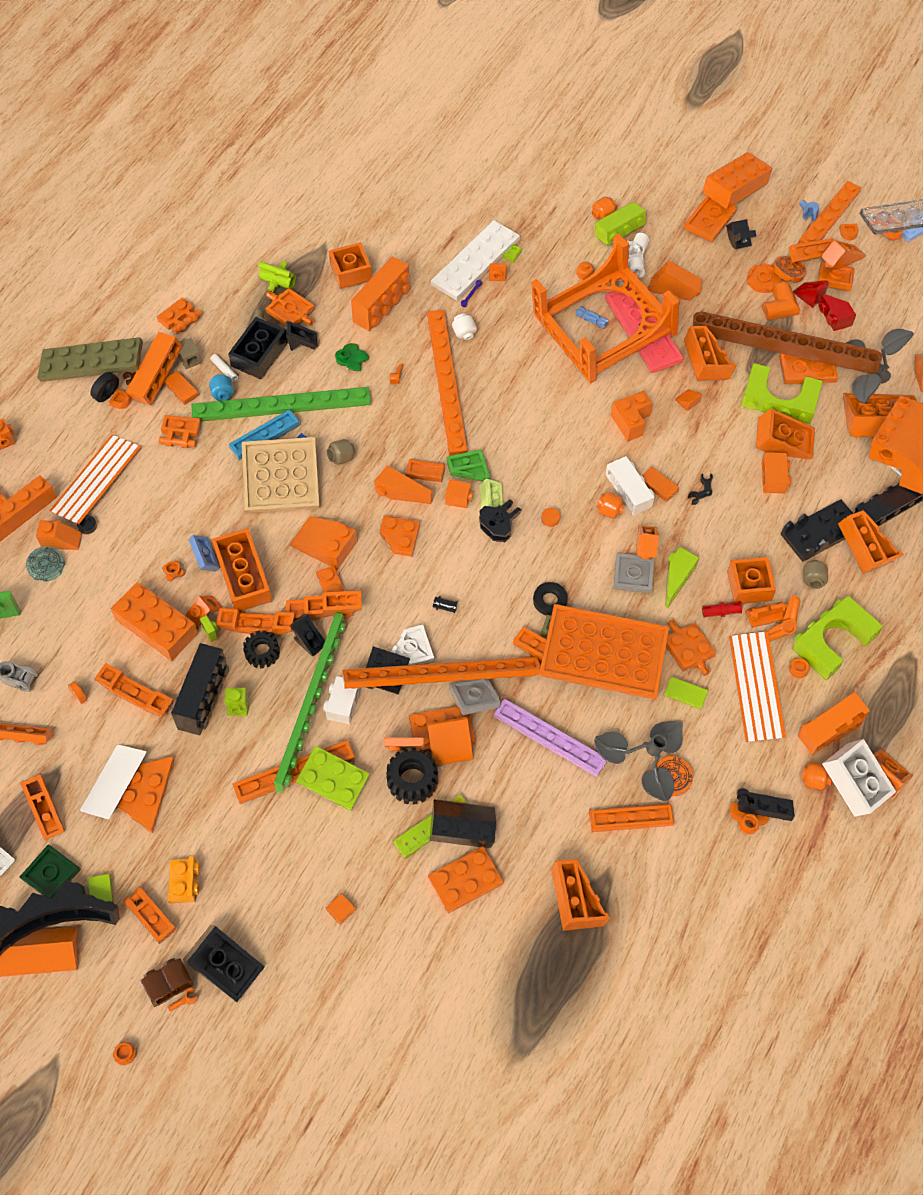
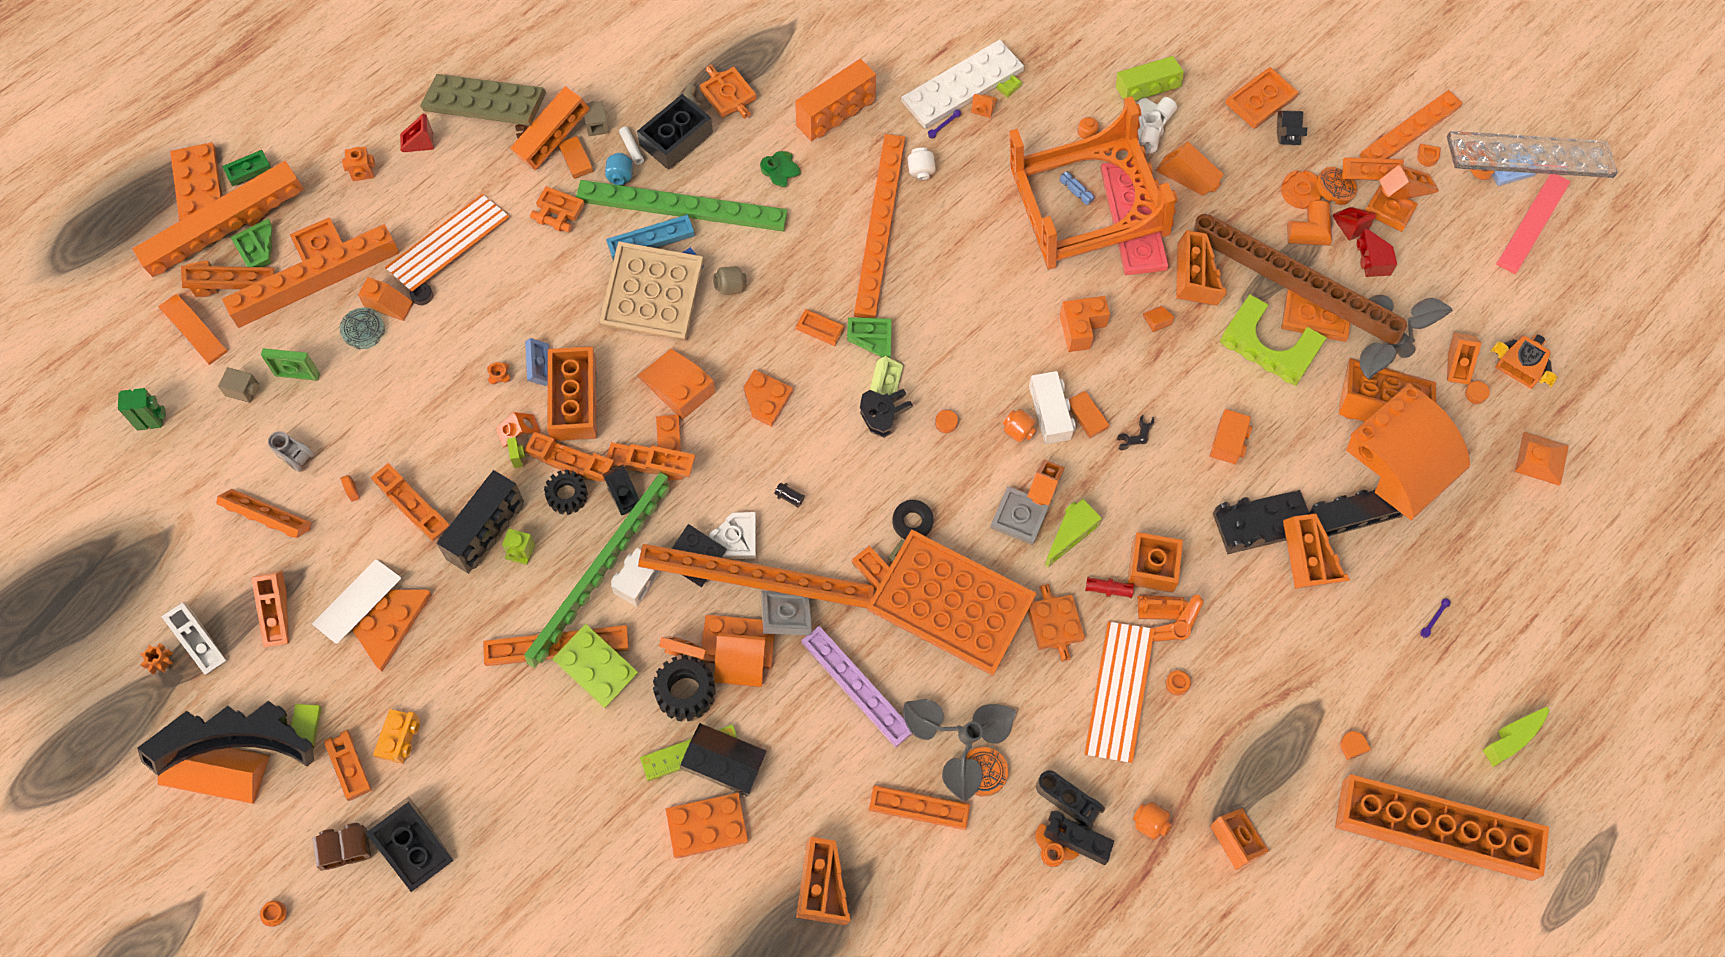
camera: 15 degrees right, 5 degrees up
dark green tile [20,844,81,899] -> none
black tyre [90,372,119,403] -> none
orange tile [109,389,131,409] -> none
orange brick [110,582,198,661] -> none
orange plate [157,297,202,334] -> none
orange hand [168,988,198,1011] -> none
lime pin [258,261,296,292] -> none
black slope [285,321,318,351] -> none
orange tile [325,893,356,924] -> none
orange brick [329,242,372,289] -> none
orange slope [374,465,433,504] -> none
orange hand [390,364,403,384] -> none
orange brick [445,479,474,508] -> none
orange head [592,196,617,220] -> none
lime tile [664,676,709,709] -> none
orange brick [702,152,773,209] -> none
orange slope [756,408,815,460] -> none
lime arch [792,595,883,681] -> none
orange wedge [798,692,870,755] -> none
medium blue piece [799,200,819,222] -> none
dark tan head [803,560,828,589] -> none
white brick [822,739,896,817] -> none
none -> red slope [400,114,434,152]
none -> black piece [1036,770,1105,830]

